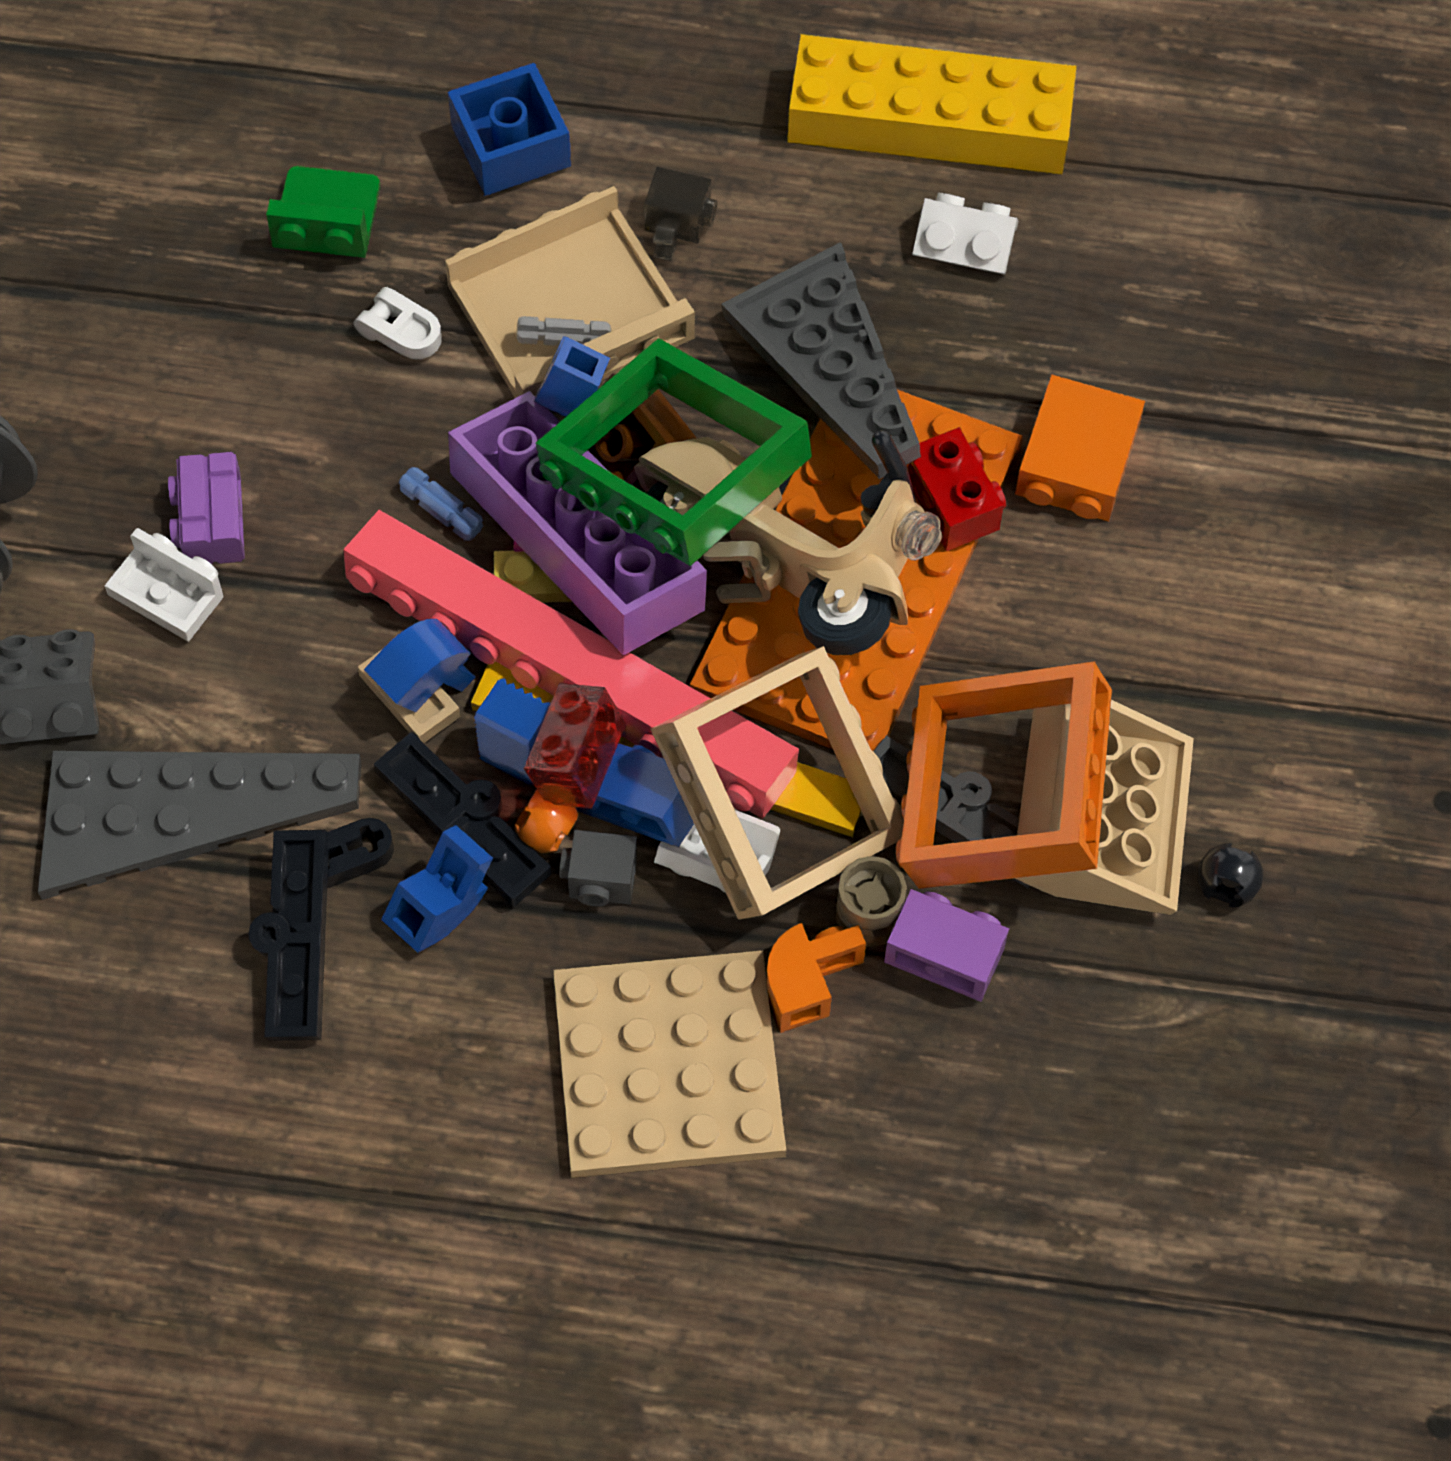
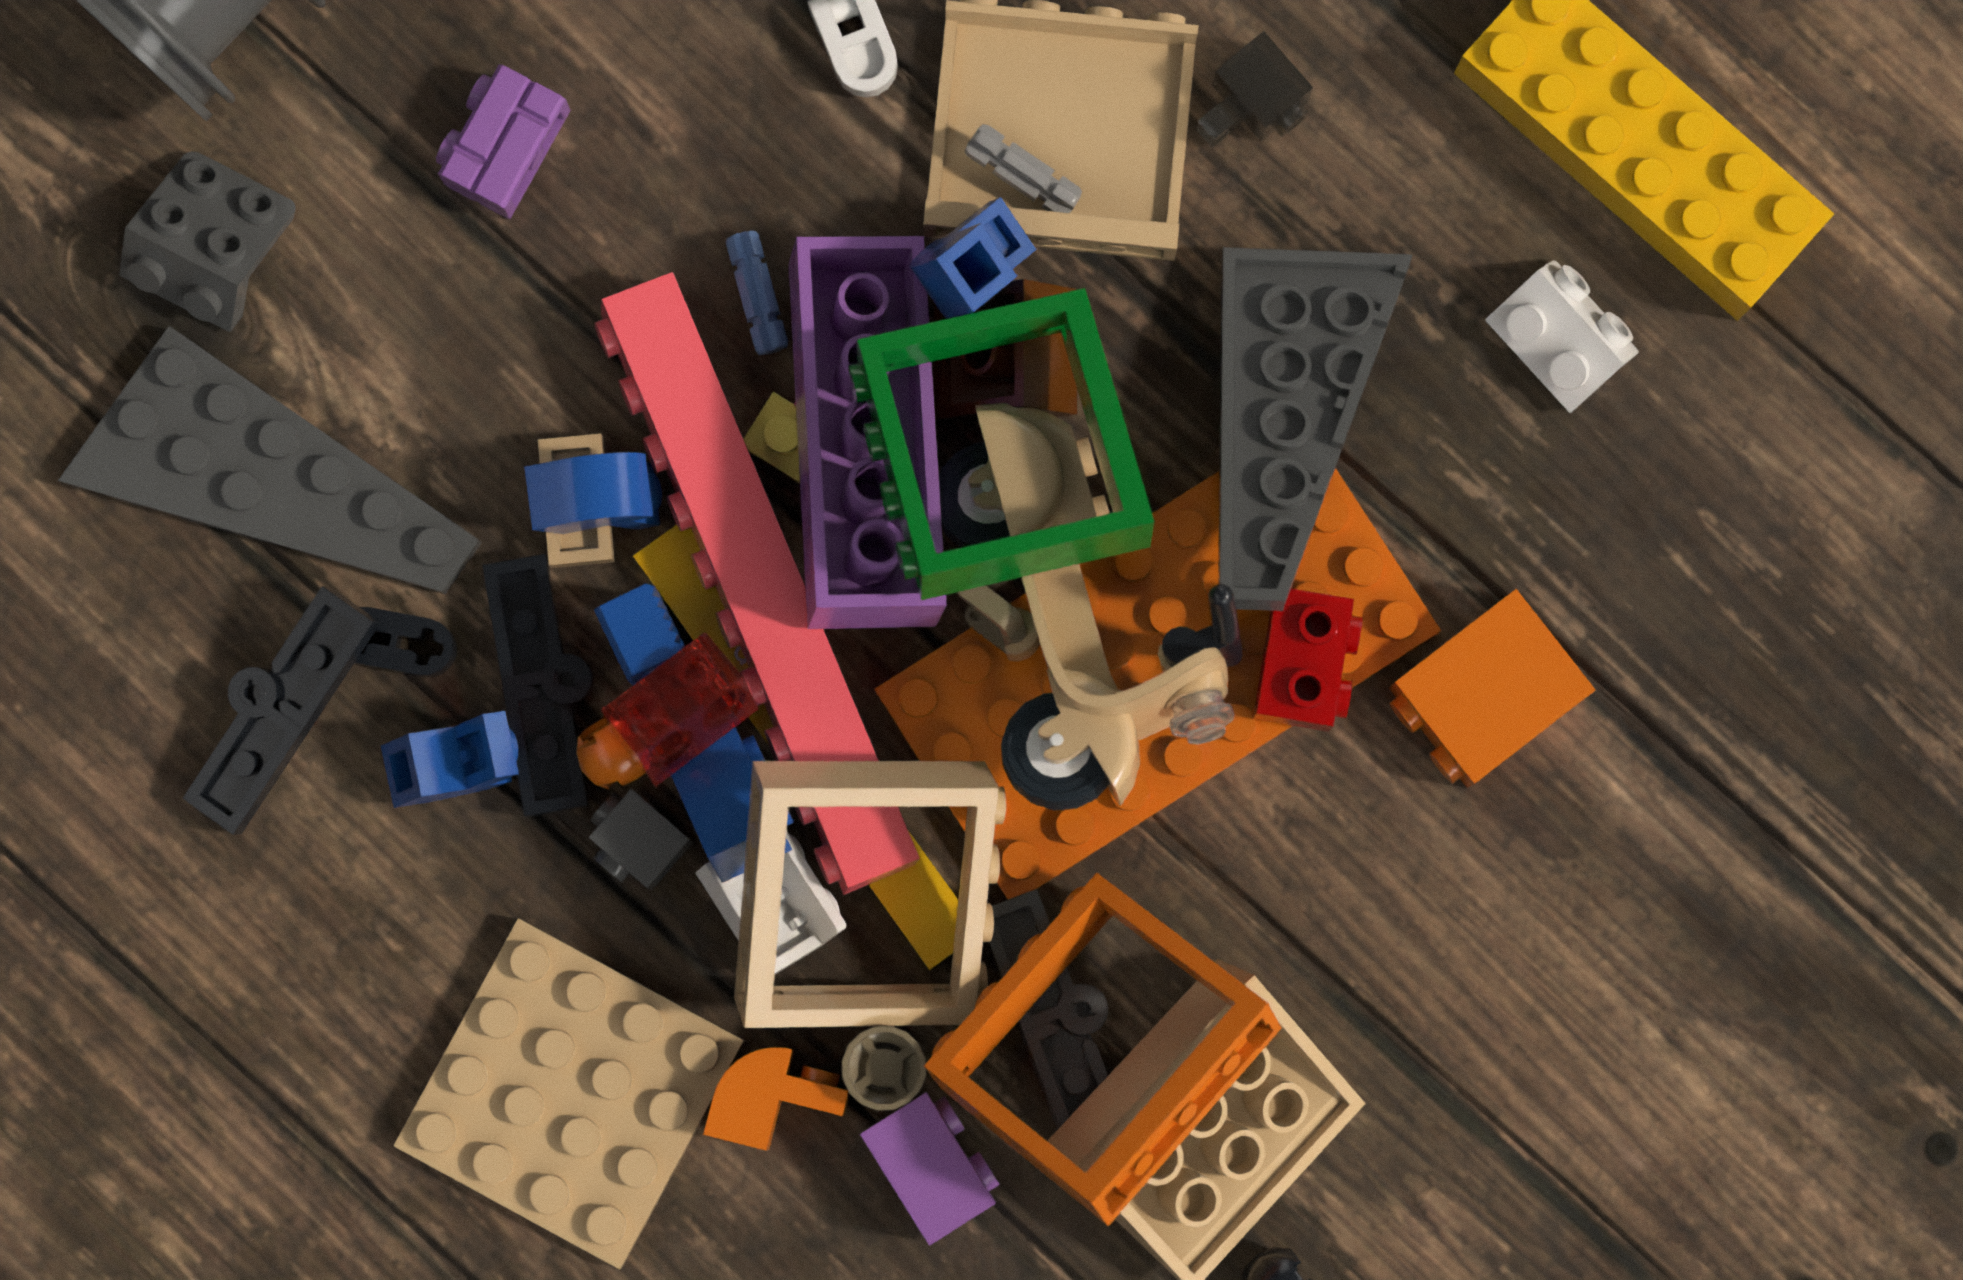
camera: 35 degrees right, 20 degrees up
white bracket [105,528,224,642] -> none

